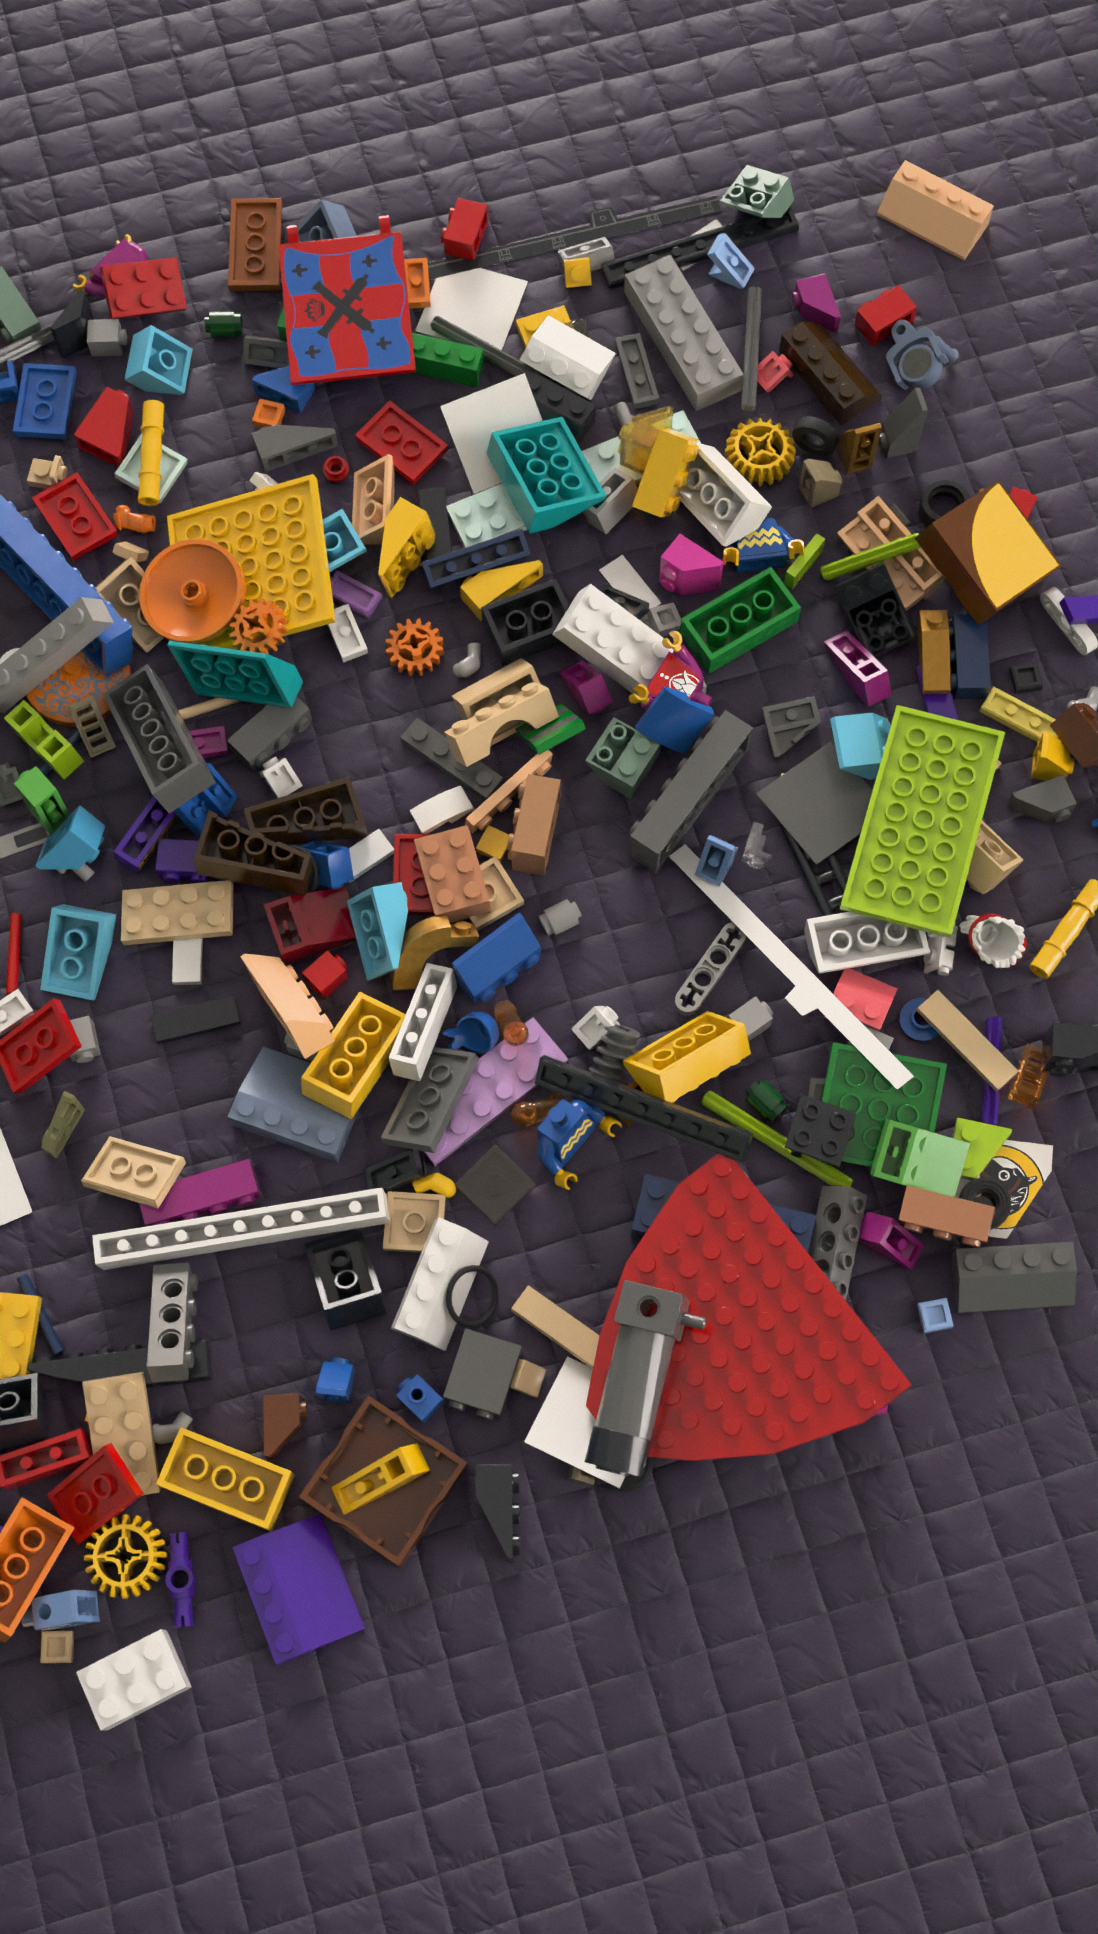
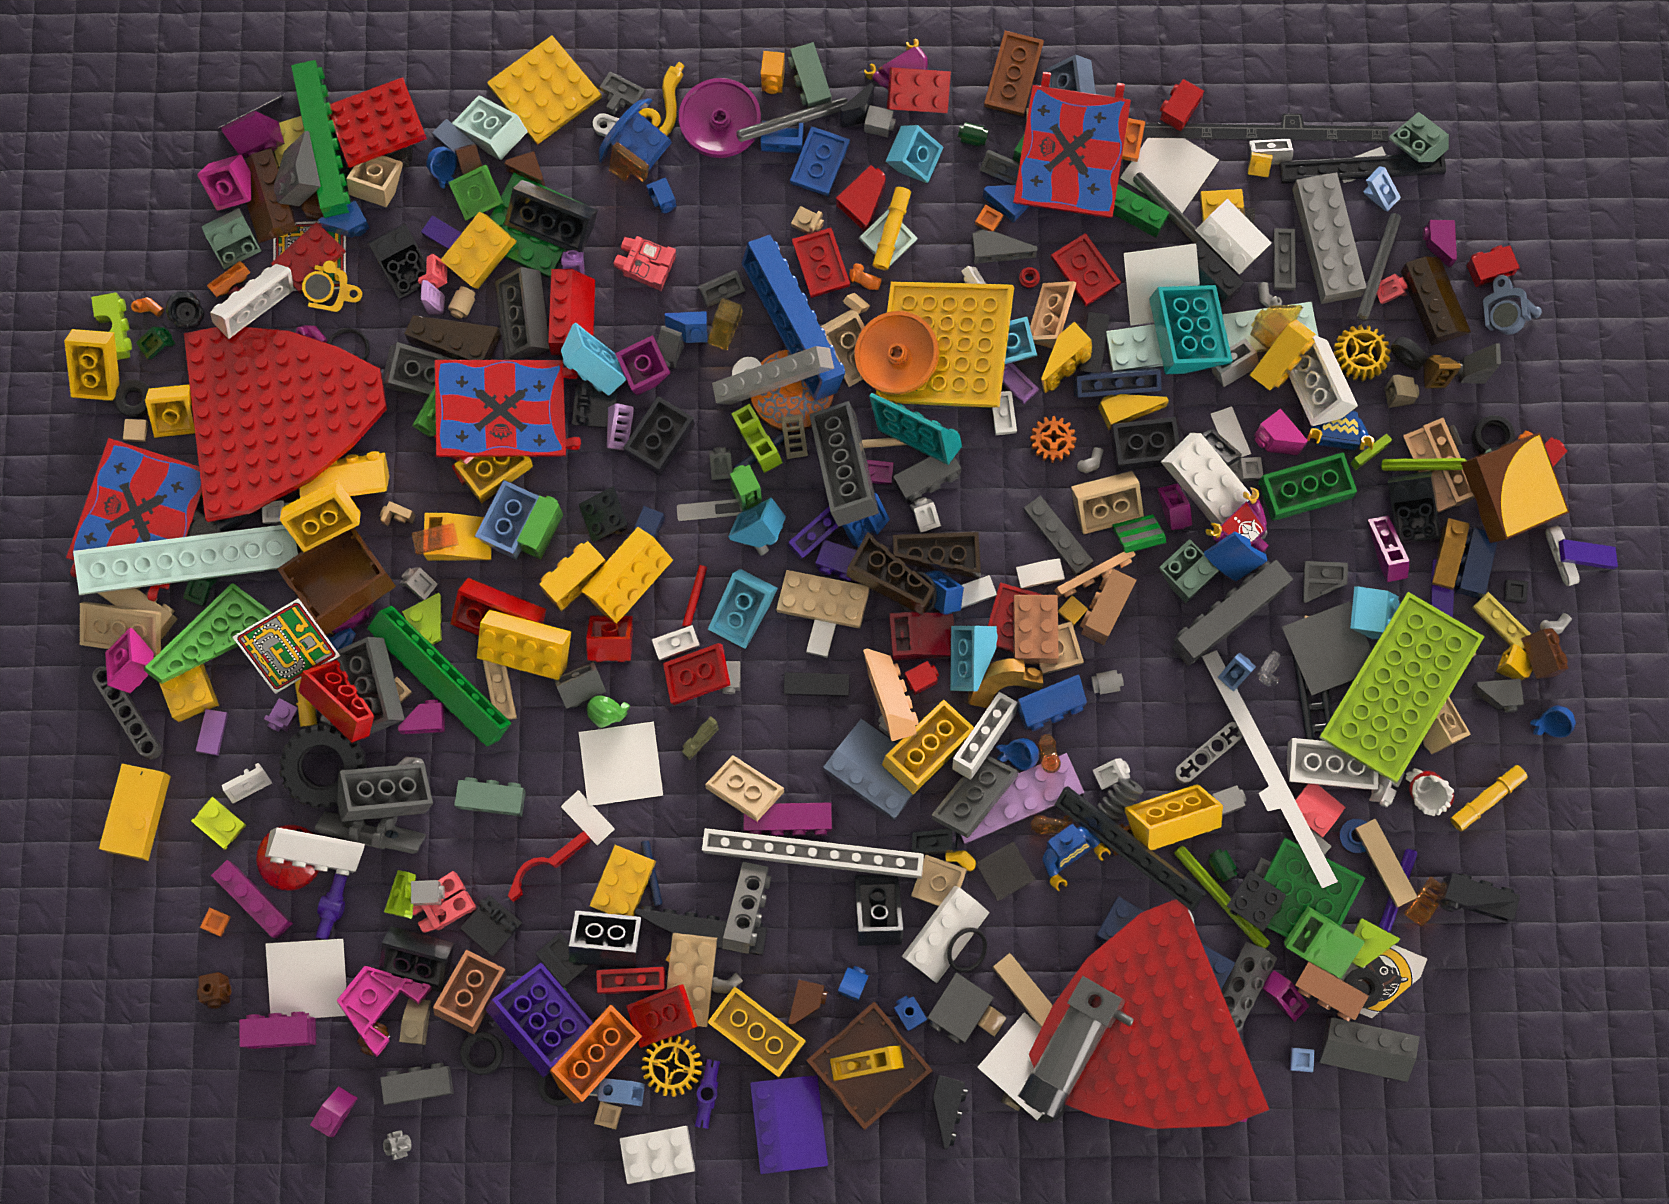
camera: 15 degrees right, 5 degrees up
orange gear [229,598,288,654] -> none
tan arch [444,682,559,767] -> none
light nougat slope [876,160,994,260] -> none

